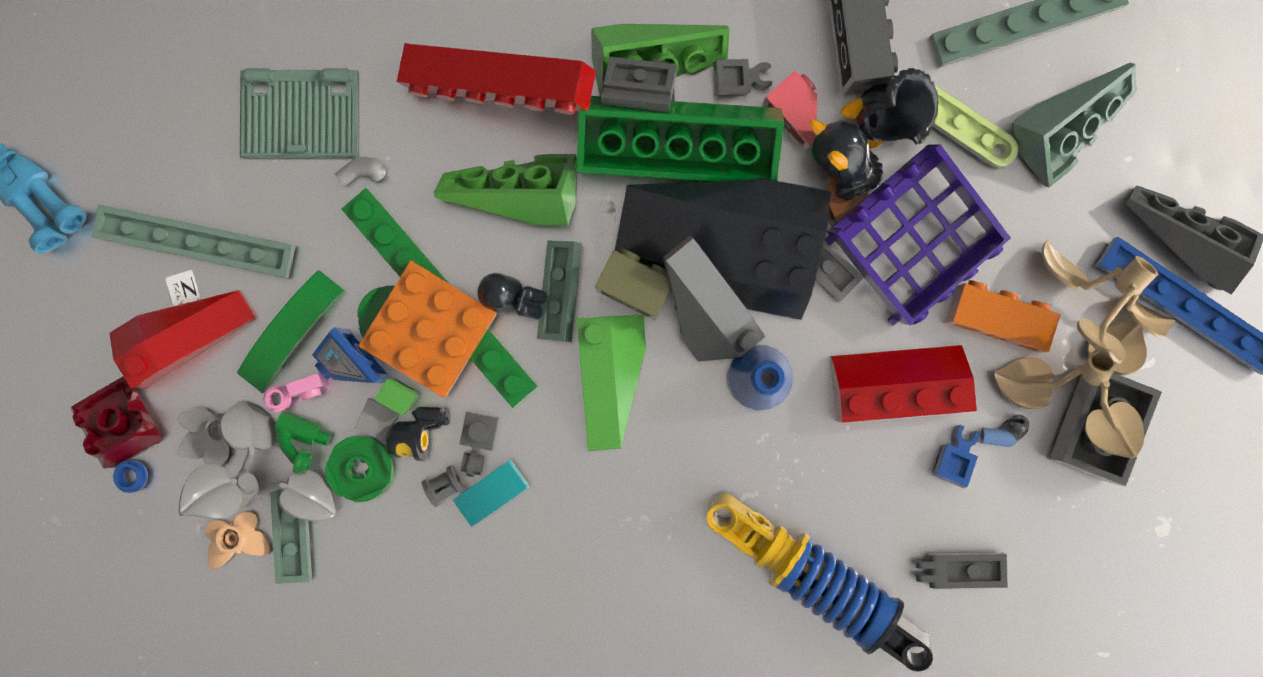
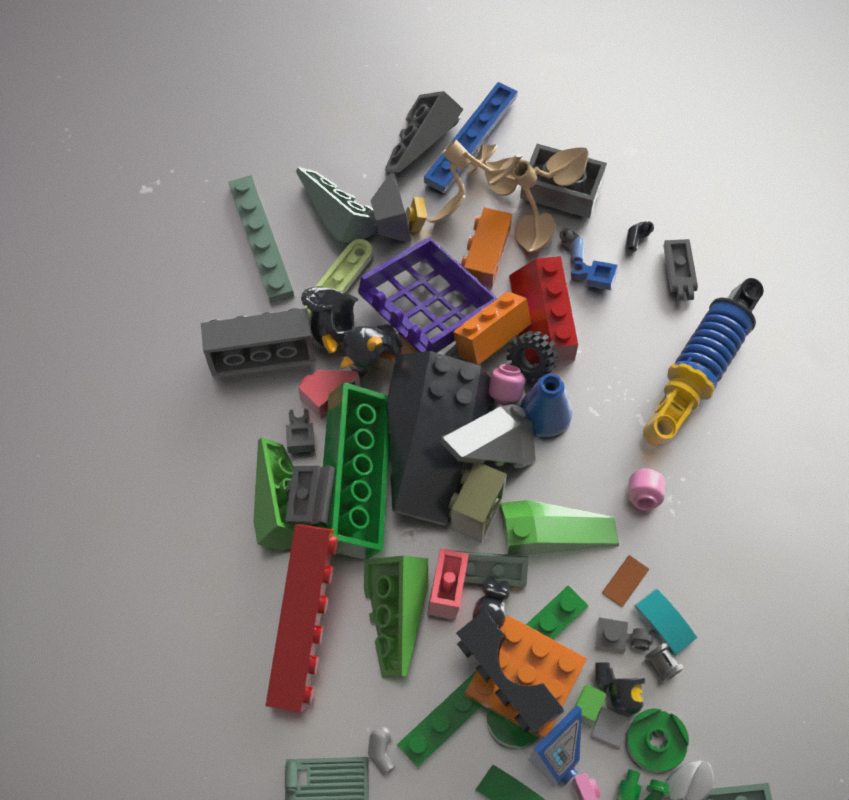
camera: 90 degrees left, 25 degrees down
none -> dark grey slope [368,173,411,242]
none -> yellow plate [406,197,427,232]
none -> coral slope [427,548,469,620]
none -> orange brick [453,291,531,365]
none -> black arch [456,610,564,735]
none -> bright pink head [489,364,525,406]
none -> black tyre [506,331,559,383]
none -> dark orange sticker [602,555,649,607]
none -> black arm [625,220,654,252]
none -> bright pink head [628,468,665,511]

